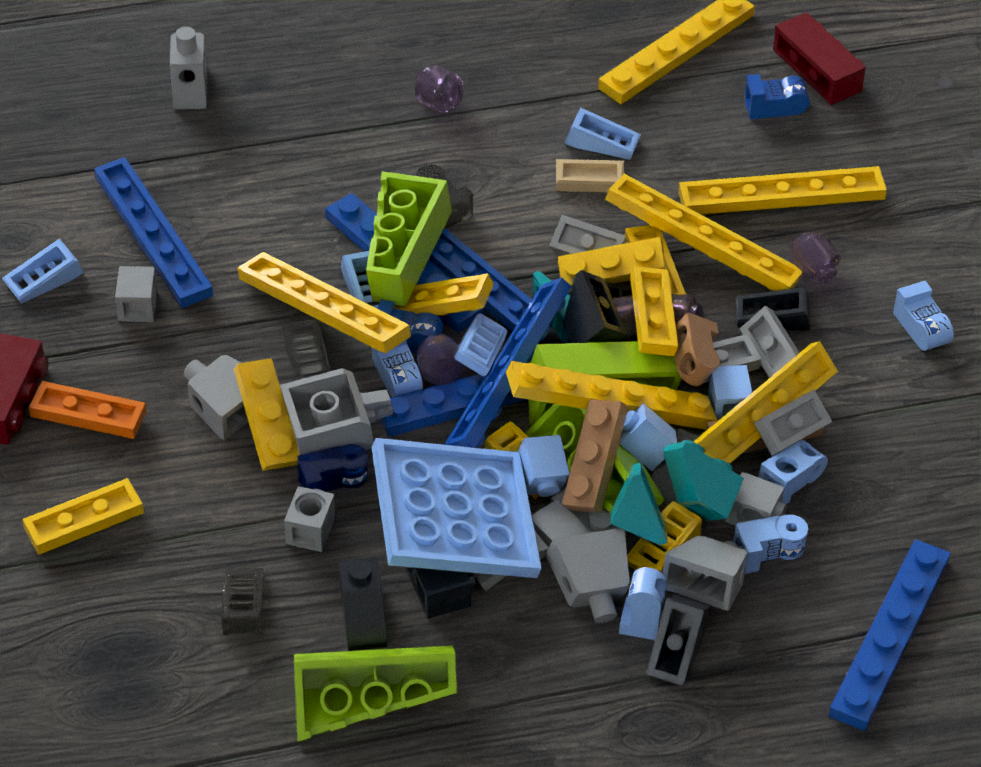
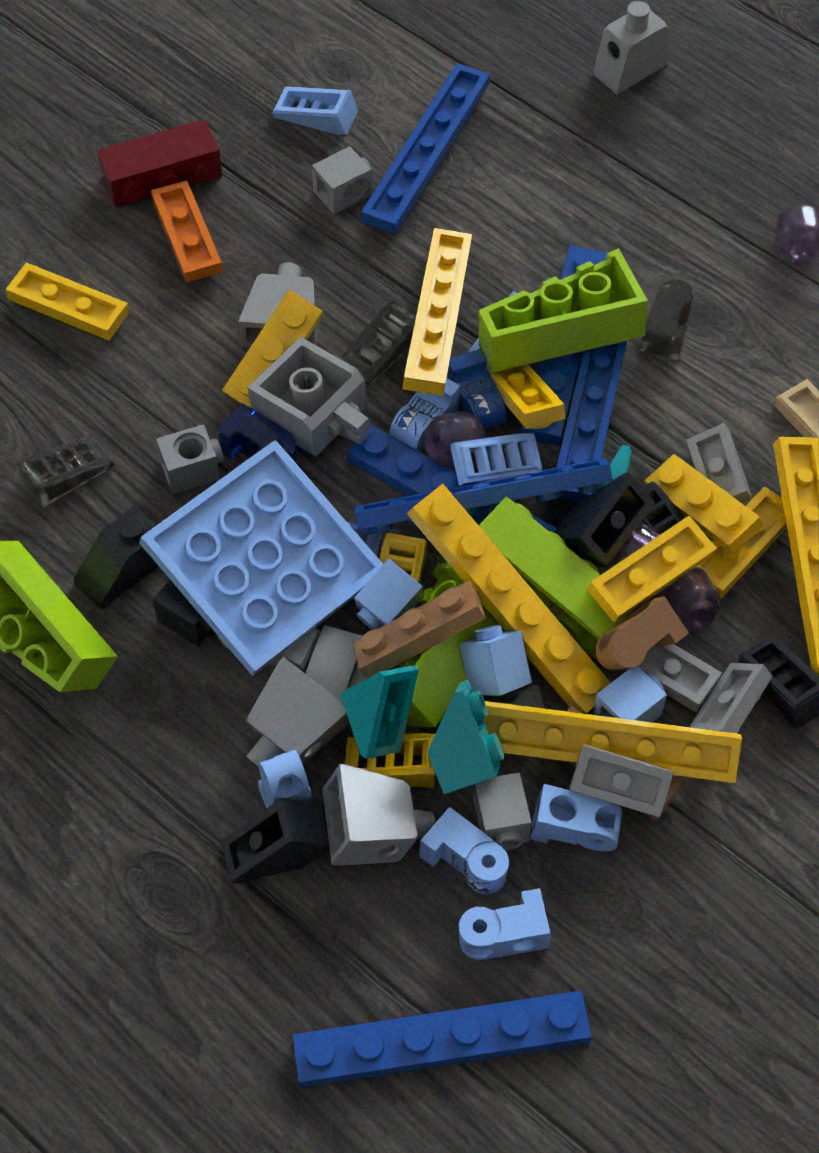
camera: 55 degrees right, 10 degrees up
none -> light blue leg [459,888,550,960]

